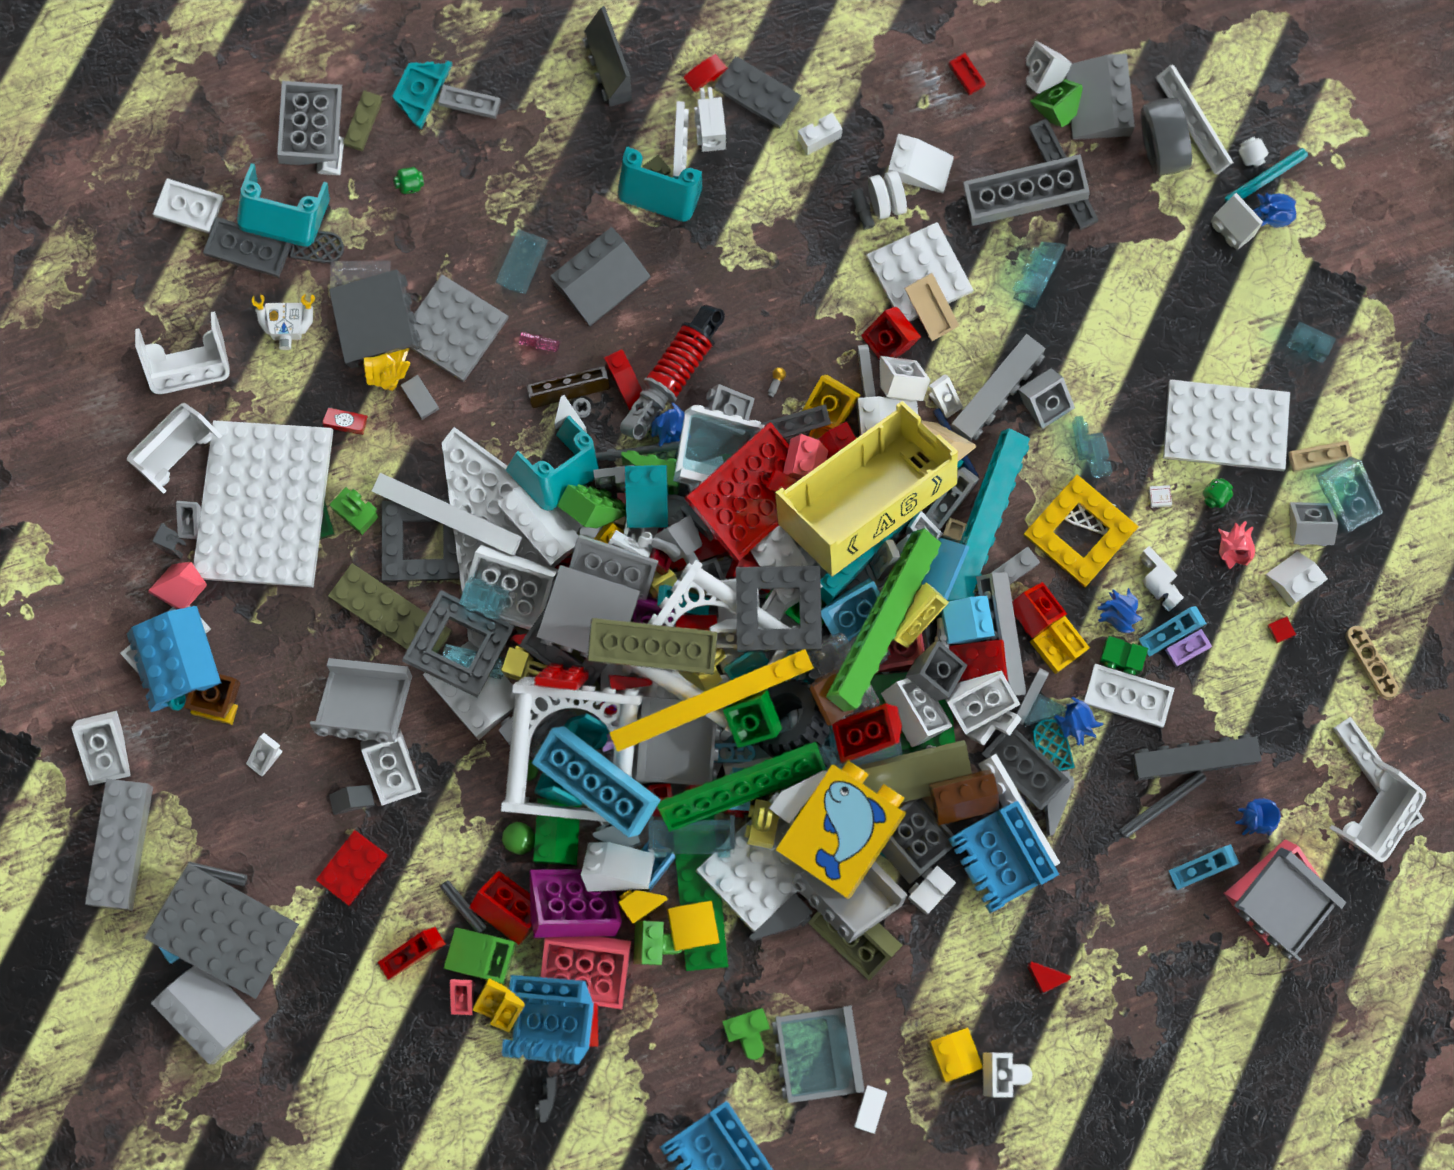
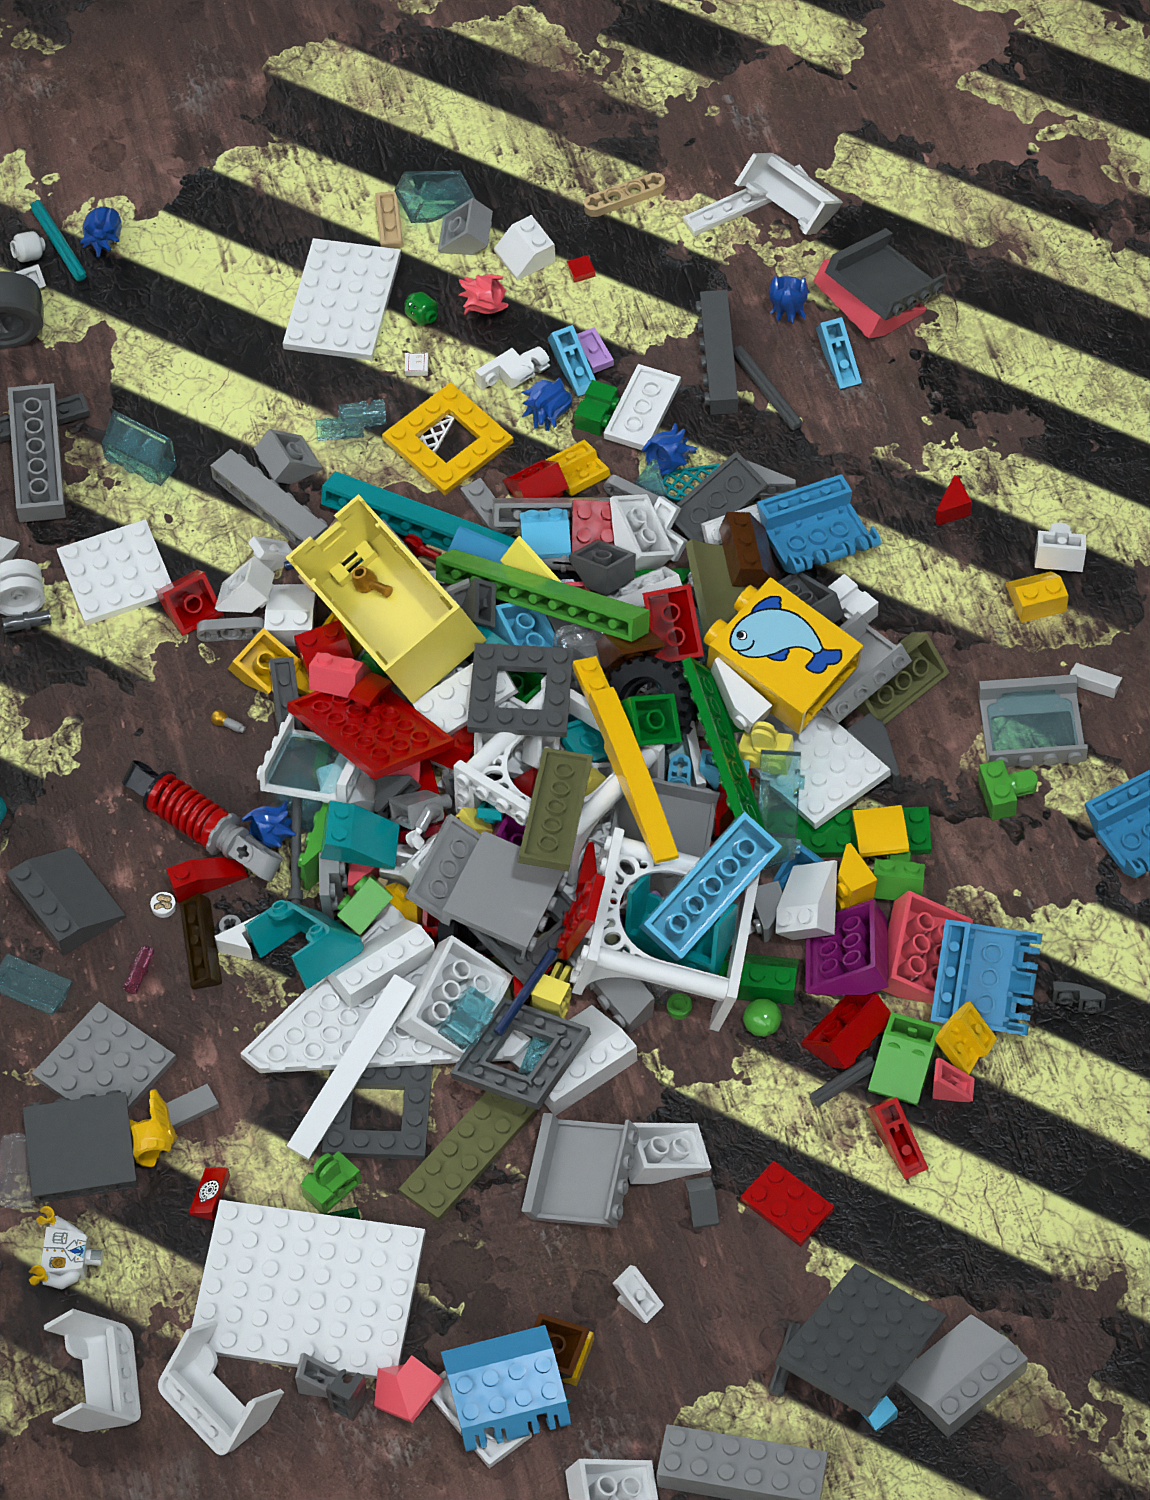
camera: 80 degrees left, 20 degrees down
light grey plate [702,384,755,437] -> none
tan piece [904,273,960,341] -> none
white slope [1211,193,1263,250] -> none
clear light blue brick [1286,321,1336,363] -> none
none -> tile [150,892,176,918]
none -> pearl gold bar [352,566,393,597]
none -> red plate [403,534,442,561]
none -> dark grey slope [461,578,496,629]
none -> dark blue bar [493,948,557,1037]

